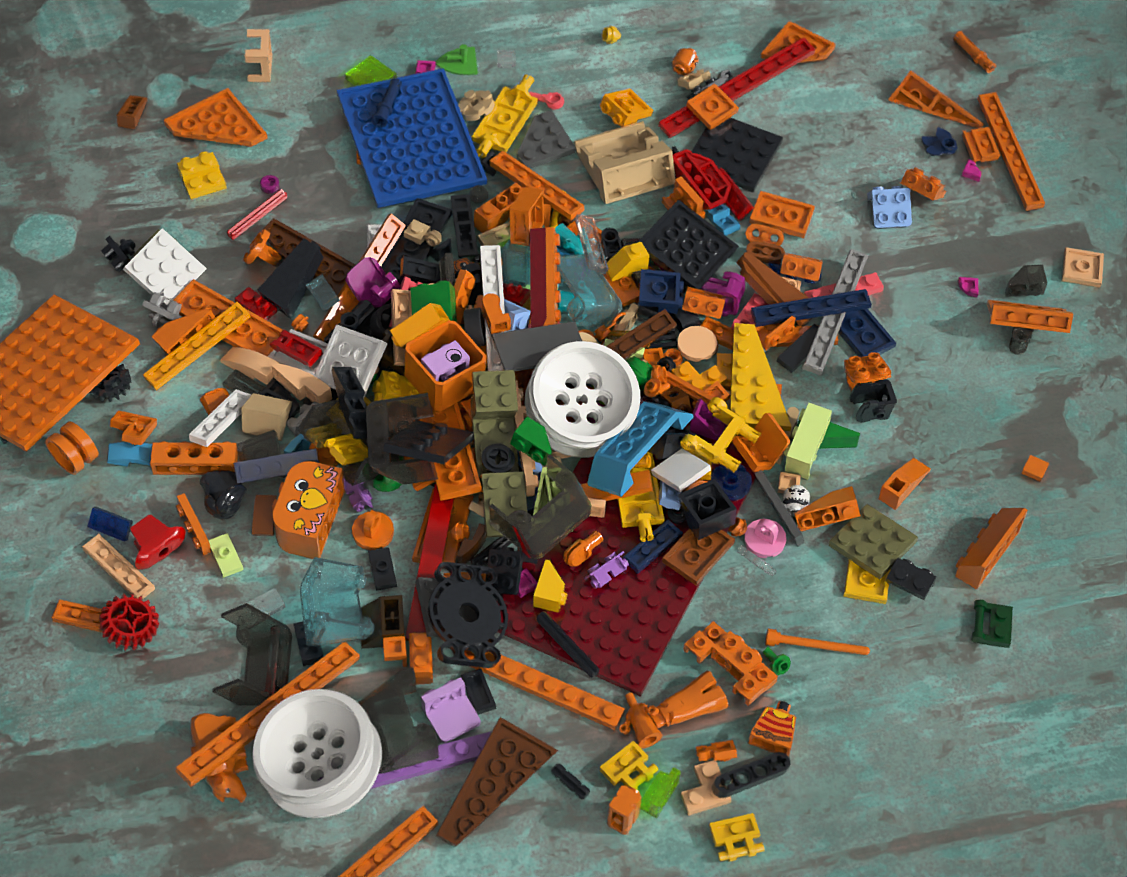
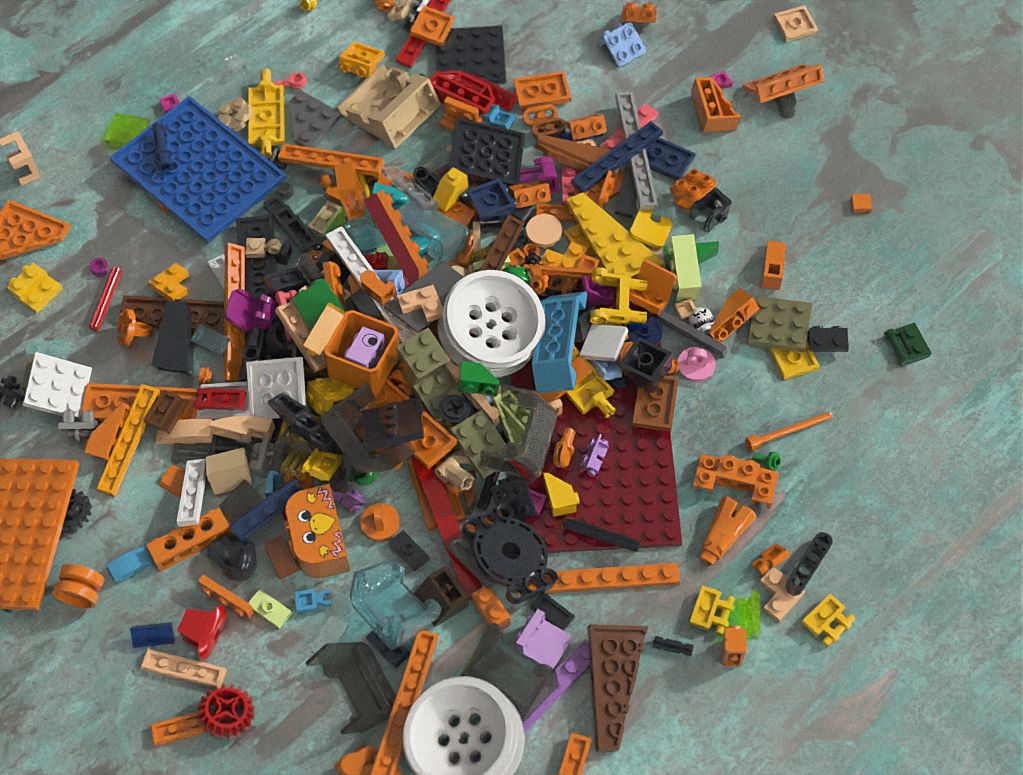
camera: 25 degrees left, 5 degrees up
orange plate [110,410,157,445] -> none
red plate [235,286,277,320] -> none
orange panel [383,636,407,667] -> none
bright green shield [435,44,478,75] -> none
orange slope [474,183,523,233] -> none
orange piece [619,692,662,749] -> none
dark blue tile [623,520,683,574] -> none
torso [748,701,796,757] -> none
orange slope [955,508,1028,590] -> none
clear smoke slope [1005,264,1048,297] -> none
none -> reddish brown plate [144,390,189,434]
none -> light orange plate [148,263,189,301]
none -> dark azure plate [295,589,332,614]
none -> light nougat plate [397,285,443,322]
none -> tan piece [434,457,474,491]
none -> yellow piece [629,210,673,249]
none -> orange wedge [691,77,741,132]

